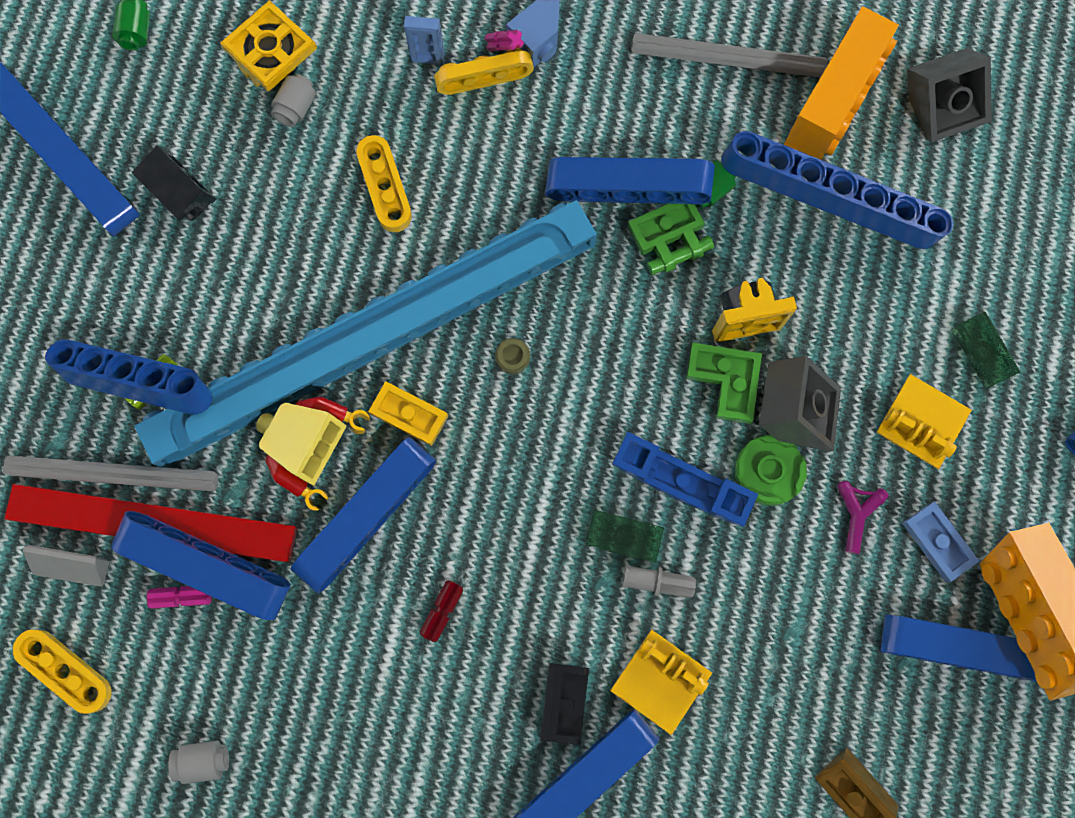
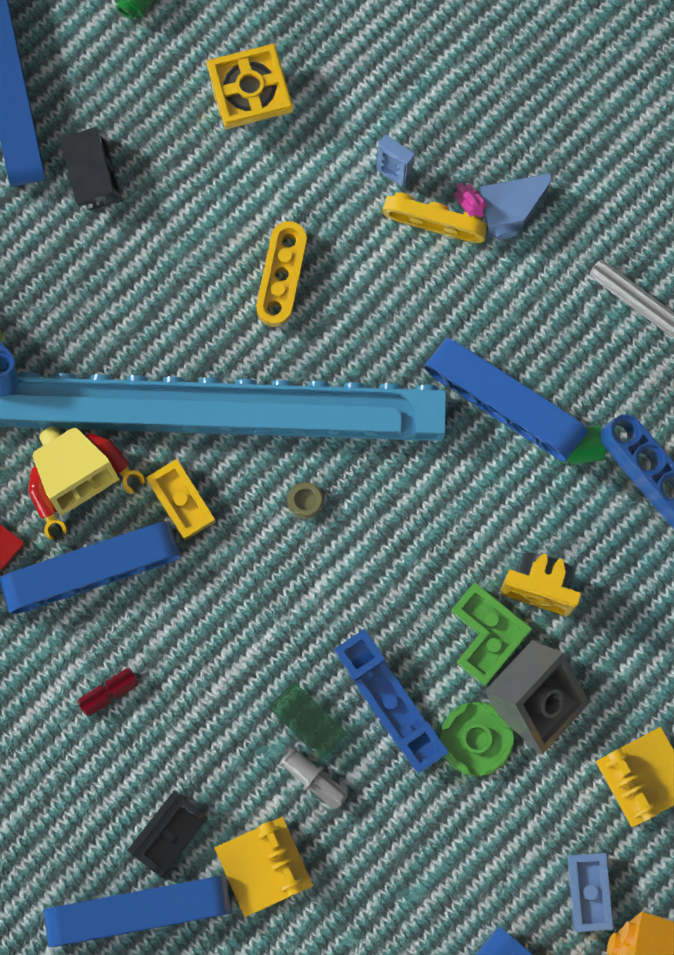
camera: 30 degrees right, 0 degrees up
light grey brick [271,74,316,127] -> none
bright green plate [627,204,714,275] -> none
magenta piece [837,480,889,555] -> none

